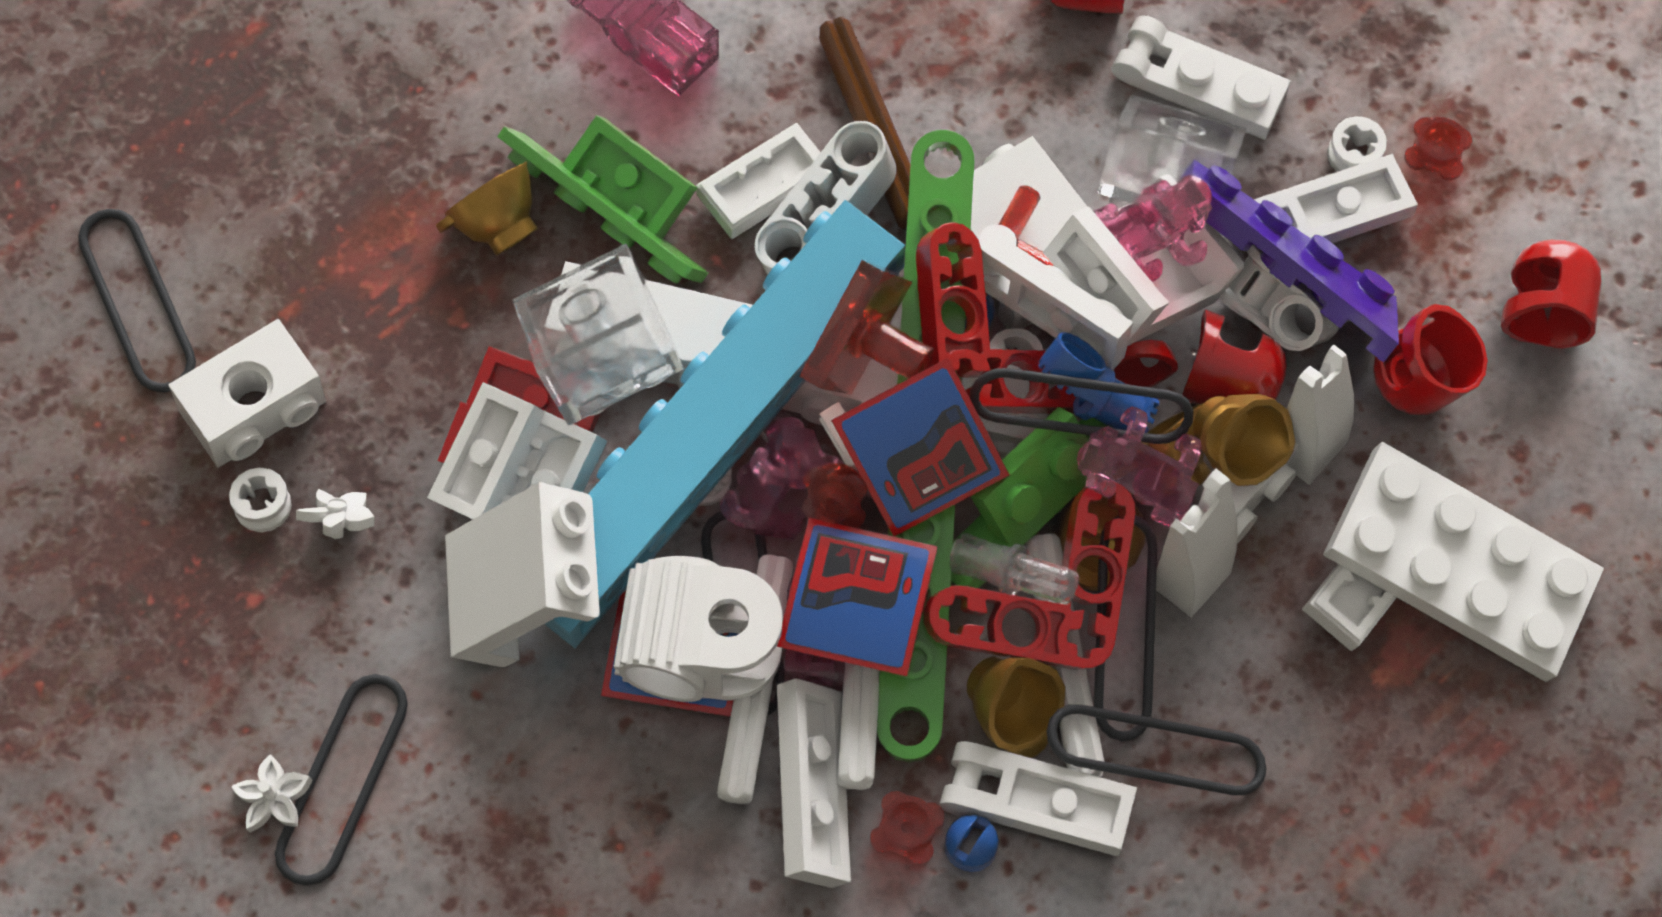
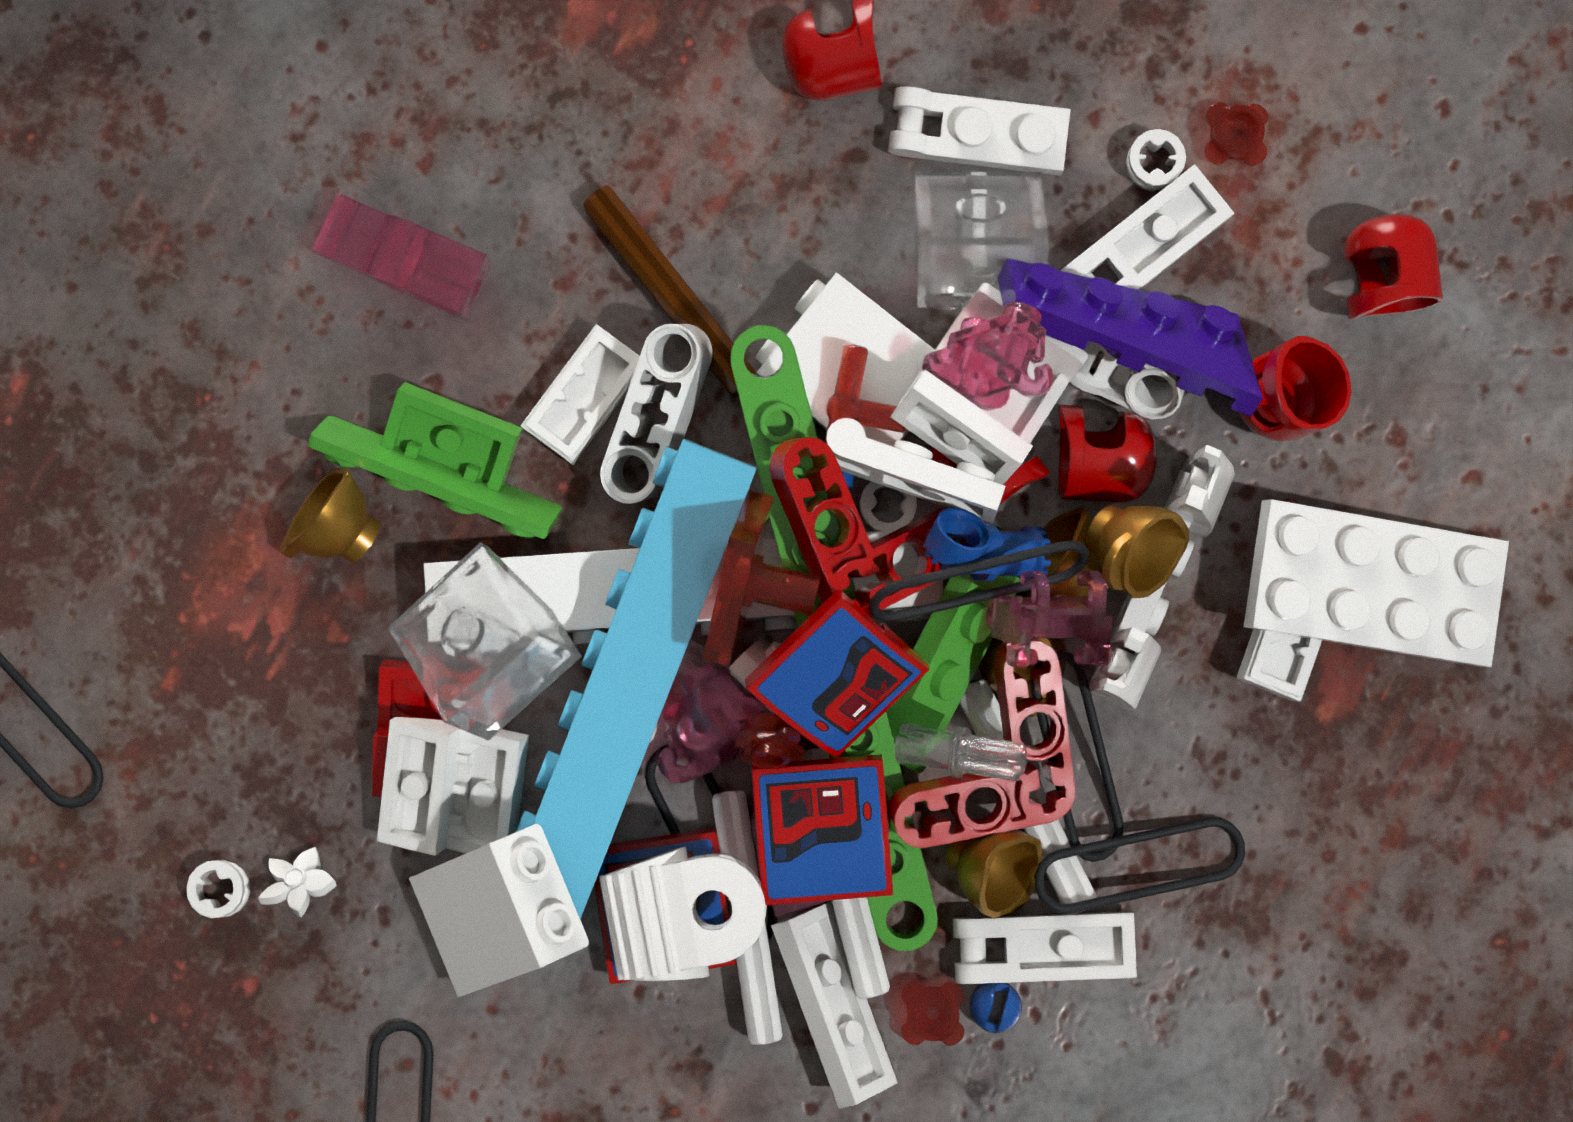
camera: 15 degrees left, 20 degrees up
white brick [168,319,326,468] -> none

